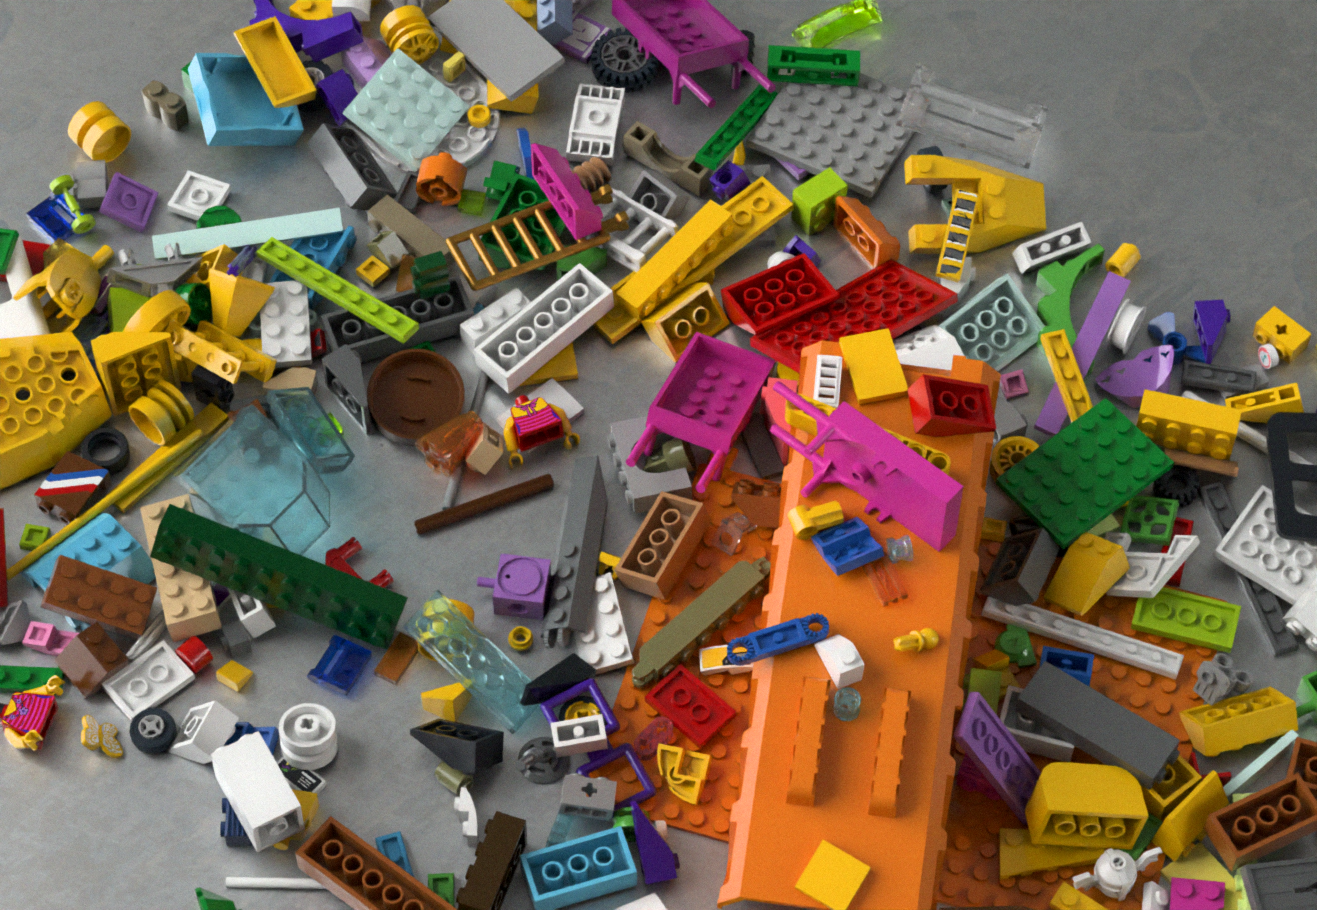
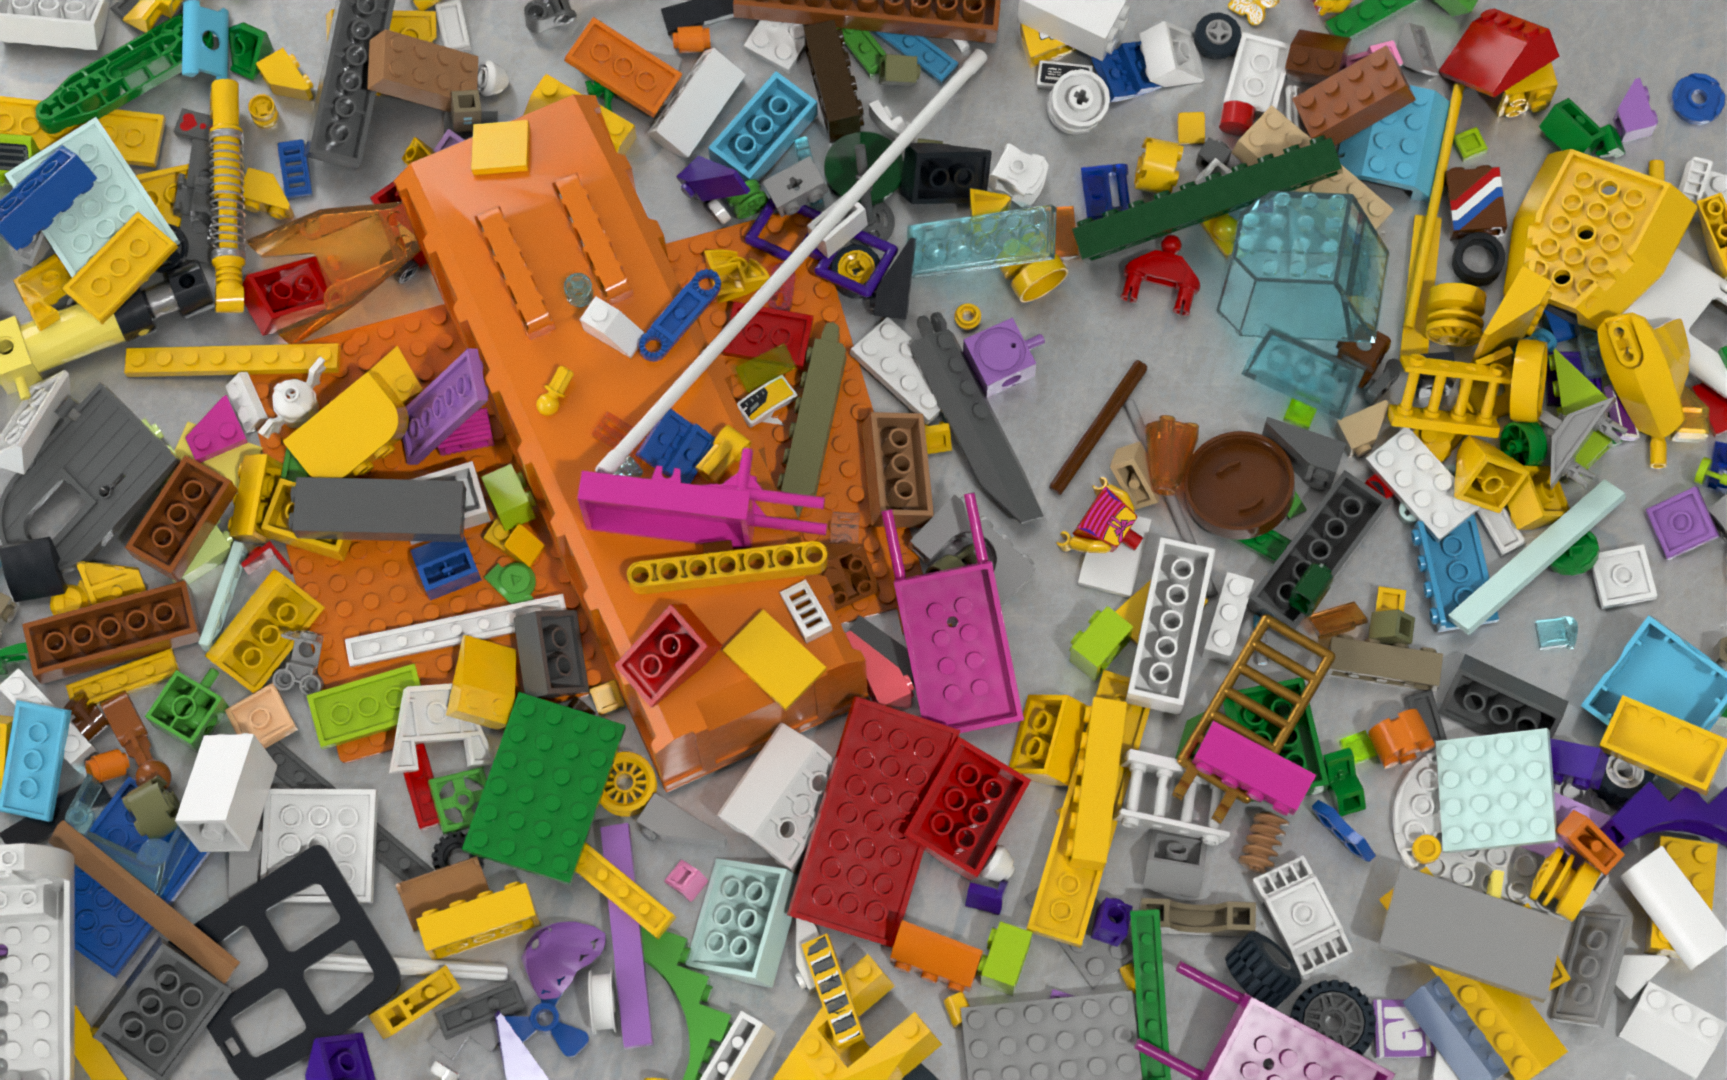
camera: 150 degrees right, 15 degrees up
axle [227,245,258,277] -> none
lime tile [256,237,419,344] -> none
none -> light nougat tile [225,683,298,748]
none -> white piece [595,49,987,474]
none -> clear neon green tile [735,343,797,392]
none -> dark green tile [824,131,904,205]
none -> olive brick [879,54,921,86]
none -> yellow brick [943,992,970,1028]
none -> white piece [988,144,1049,209]
none -> lime brick [1069,606,1133,682]
none -> yellow brick [1134,136,1184,194]
none -> black wheel [1225,931,1302,1008]
none -> clear light blue tile [1535,616,1578,650]
none -> orange slope [1556,810,1625,875]

